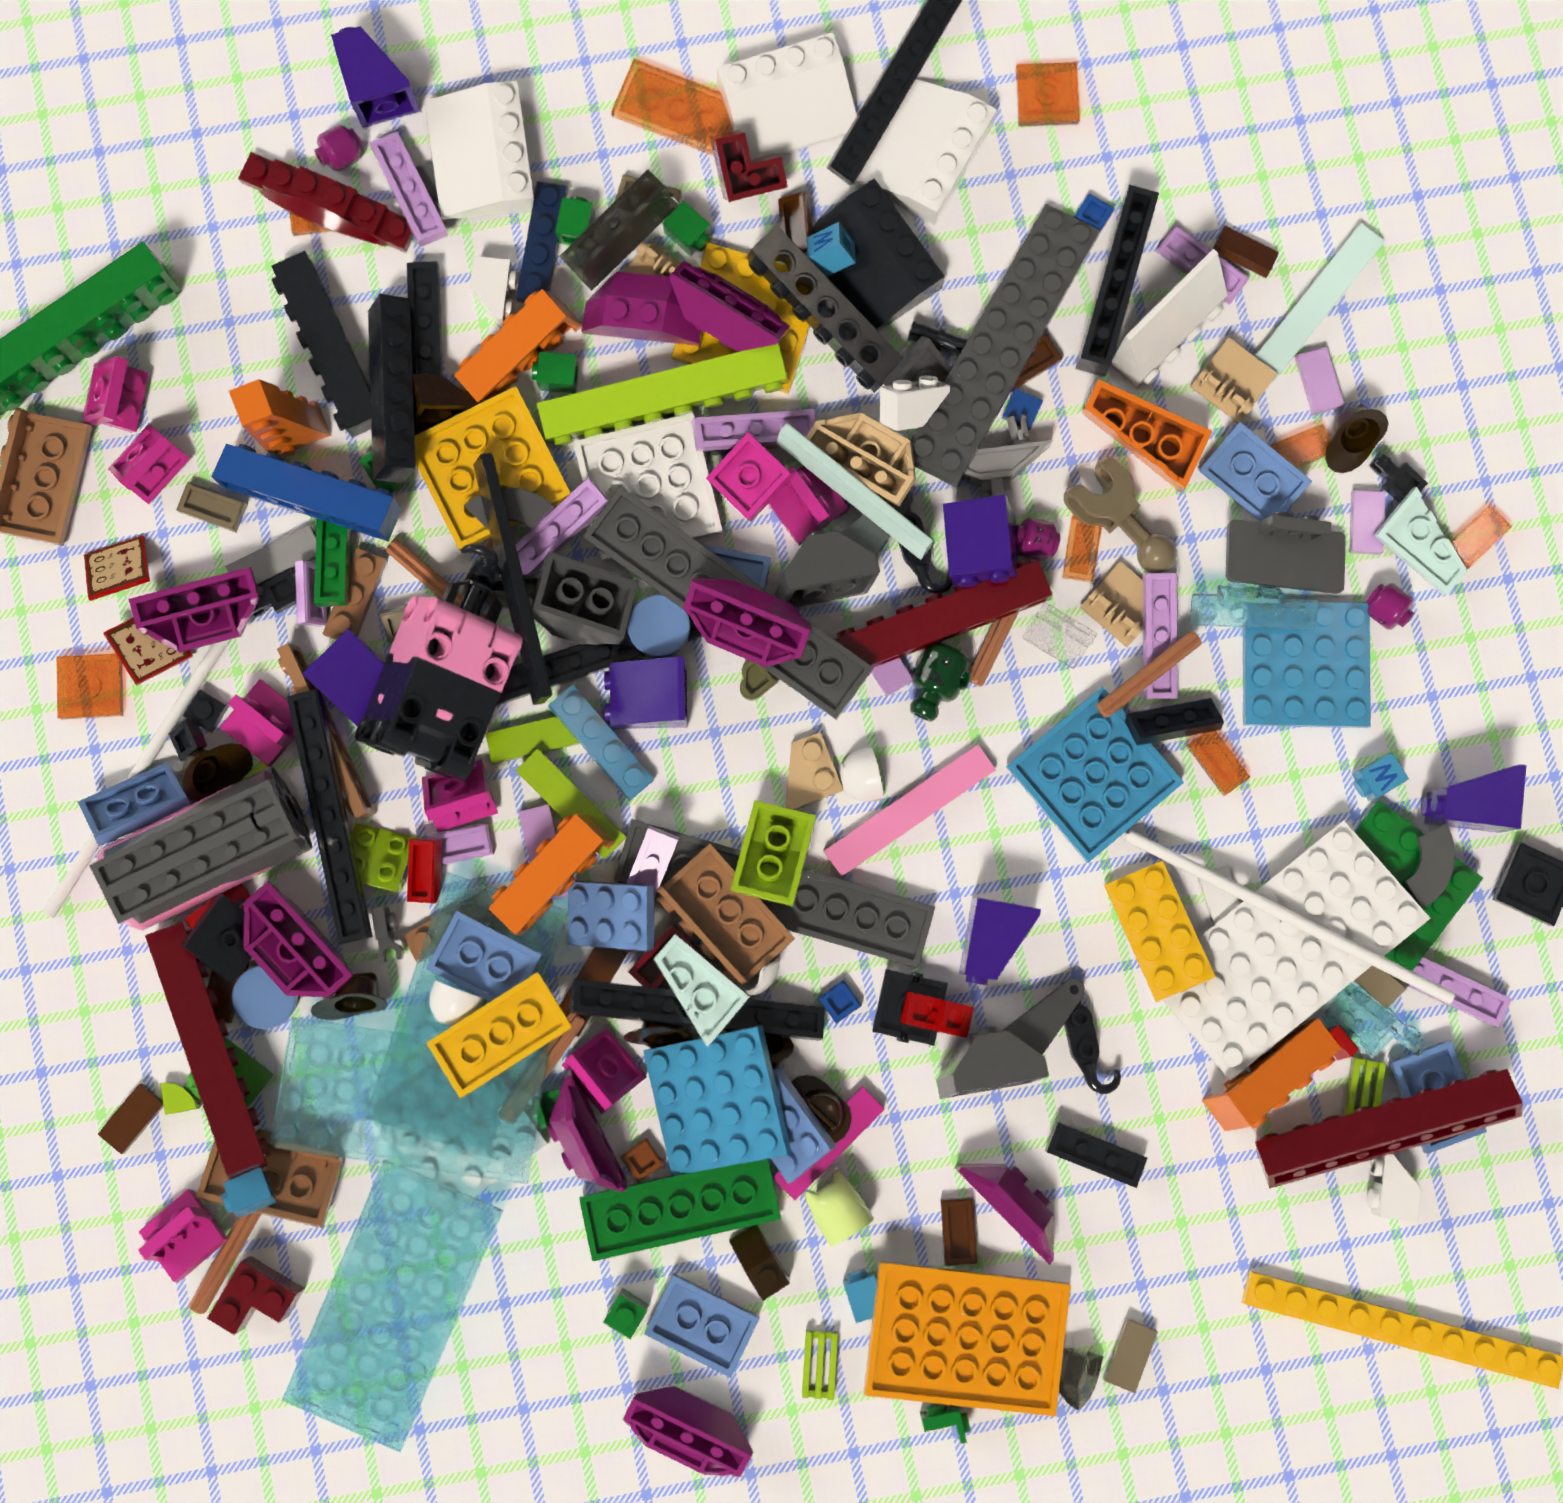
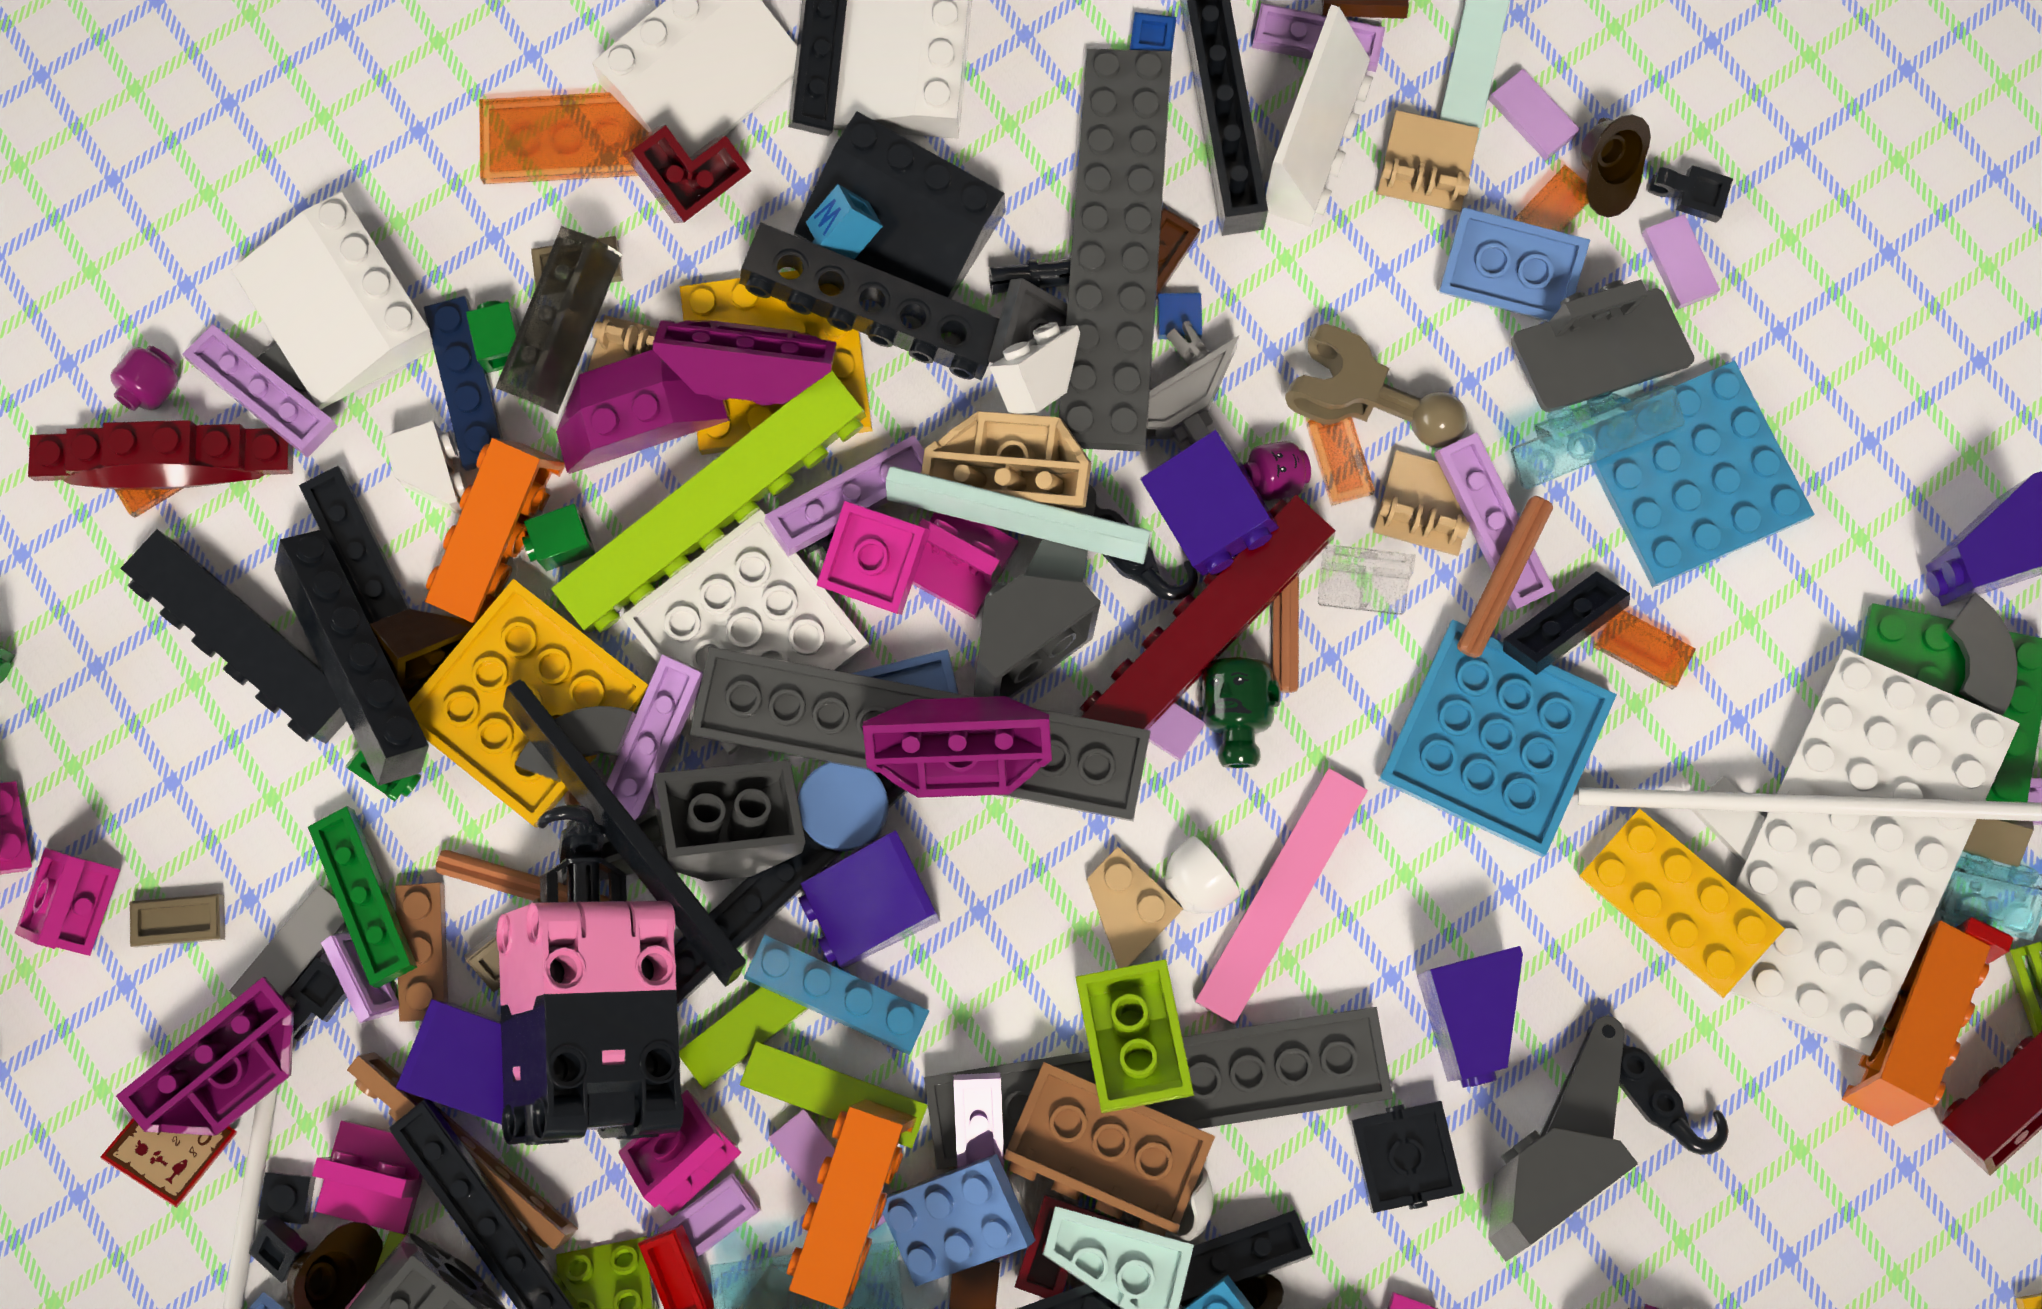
camera: 20 degrees left, 5 degrees down
clear orange tile [56,654,123,720] -> none
piece [84,535,150,601] -> none
blue brick [211,443,402,542] -> none
orange wedge [229,379,331,458] -> none
dark purple slope [331,26,421,128] -> none
green brick [663,201,712,257] -> none
olive tile [740,660,778,701] -> none
reddish brown tile [778,191,813,254] -> none
blue tile [818,980,862,1024] -> none
red slope [900,991,974,1038] -> none
black plate [1045,1121,1148,1188] -> none
orange wedge [1082,379,1213,492] -> none
dark azure brick [1352,752,1409,801] -> none
magenta head [1366,583,1415,630] -> none
light aqua wing [1373,487,1468,595] -> none
clear orange tile [1451,504,1512,569] -> none

